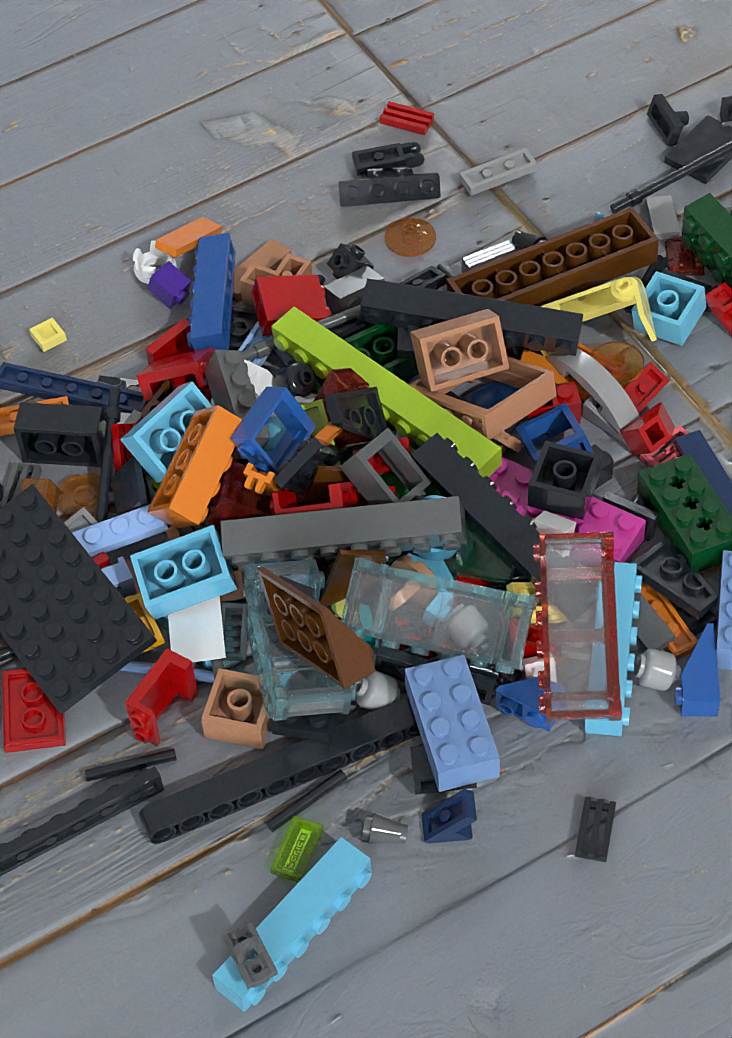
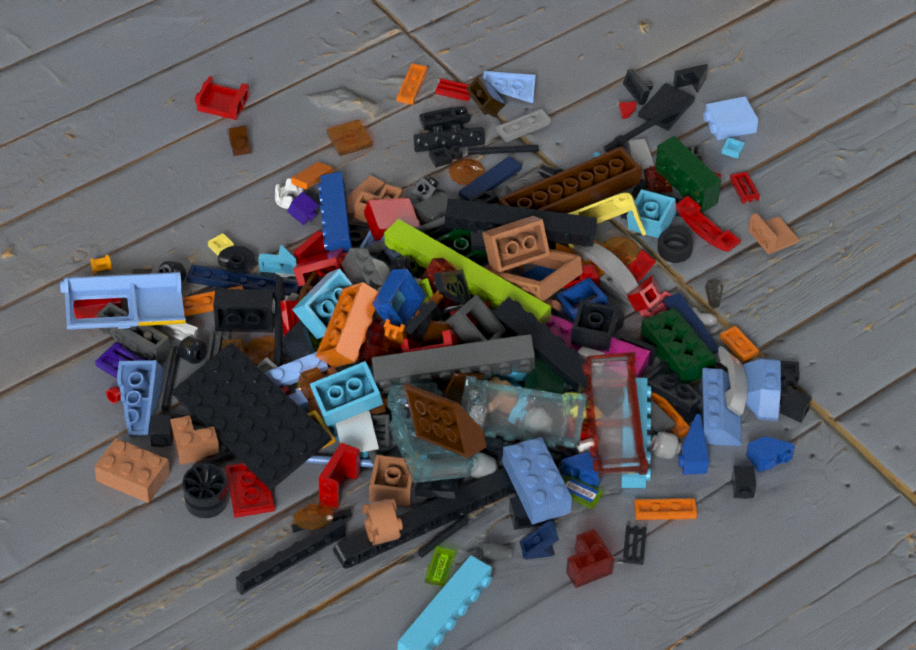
camera: 10 degrees left, 5 degrees down
dark grey hips [222,921,278,989] -> none
none -> red panel [195,76,249,120]
none -> black dish [218,246,255,273]
none -> reddish brown slope [227,126,251,156]
none -> medium azure slope [258,245,297,275]
none -> clear orange dish [293,503,334,529]
none -> clear orange brick [297,367,324,401]
none -> clear orange plate [326,120,373,156]
none -> nougat brick [362,499,403,545]
none -> orange tile [397,63,428,105]
none -> black plate [429,145,463,168]
none -> dark blue tile [459,156,522,201]
none -> dark brown brick [466,76,506,117]
none -> black bar [467,145,539,155]
none -> light blue wing [483,71,536,103]
none -> tile [564,475,603,510]
none -> clear red brick [566,528,614,588]
none -> red tile [619,101,637,119]
none -> orange tile [634,498,697,520]
none -> black tyre [657,228,693,263]

